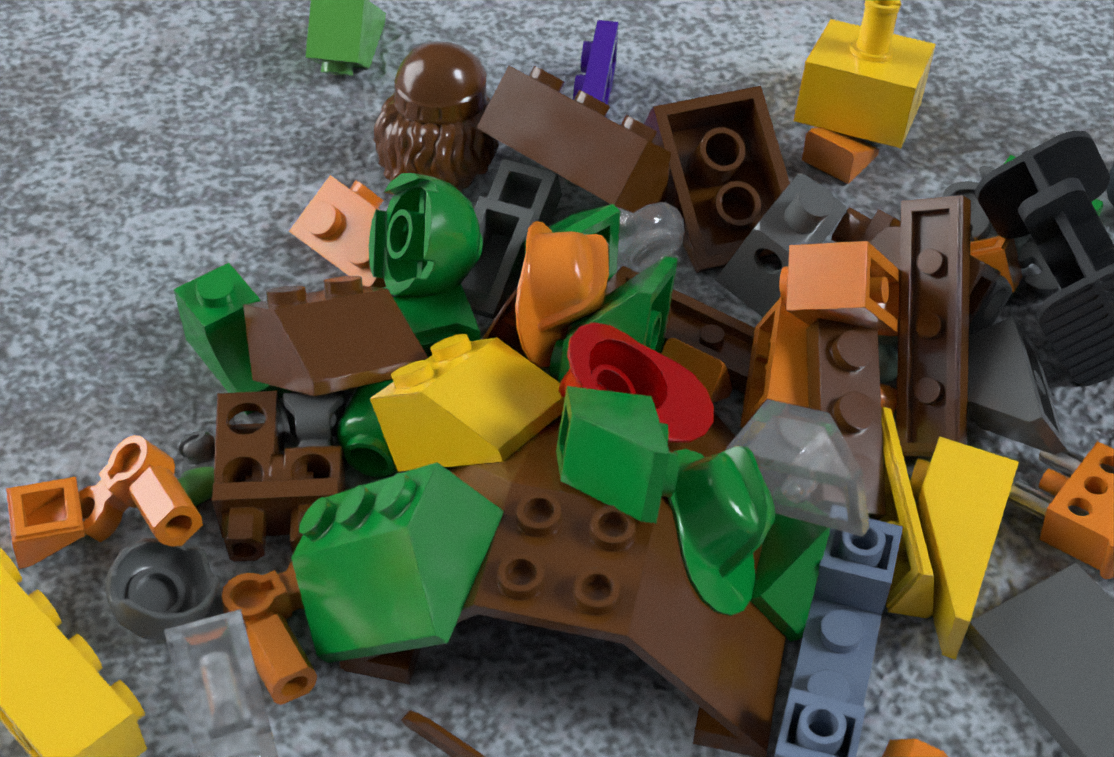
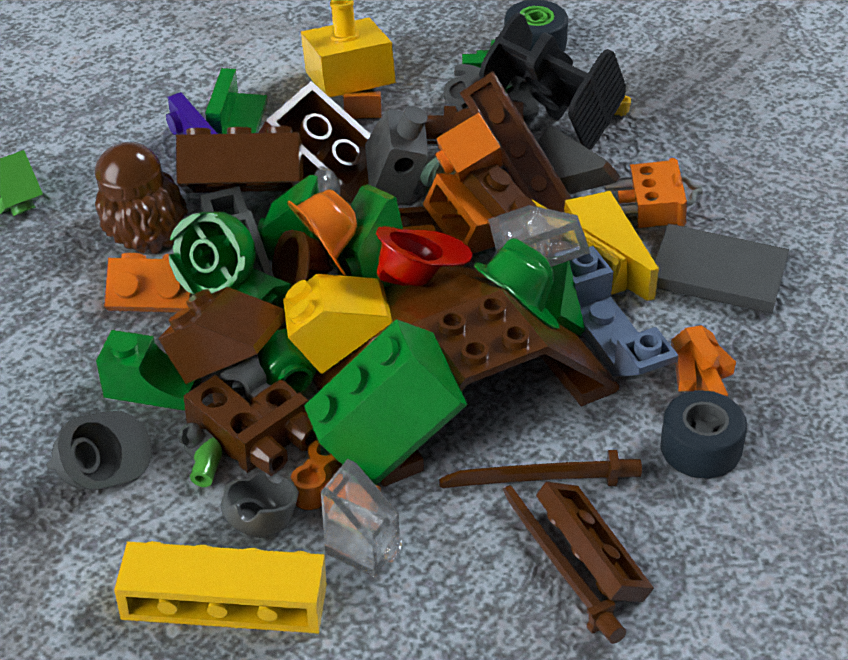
camera: 40 degrees left, 5 degrees down
orange slope [6,477,85,569] -> none
orange bar [79,435,203,547] -> none
green slope [556,386,678,523] -> none
none -> dark grey piece [46,411,152,490]
none -> green panel [205,68,268,134]

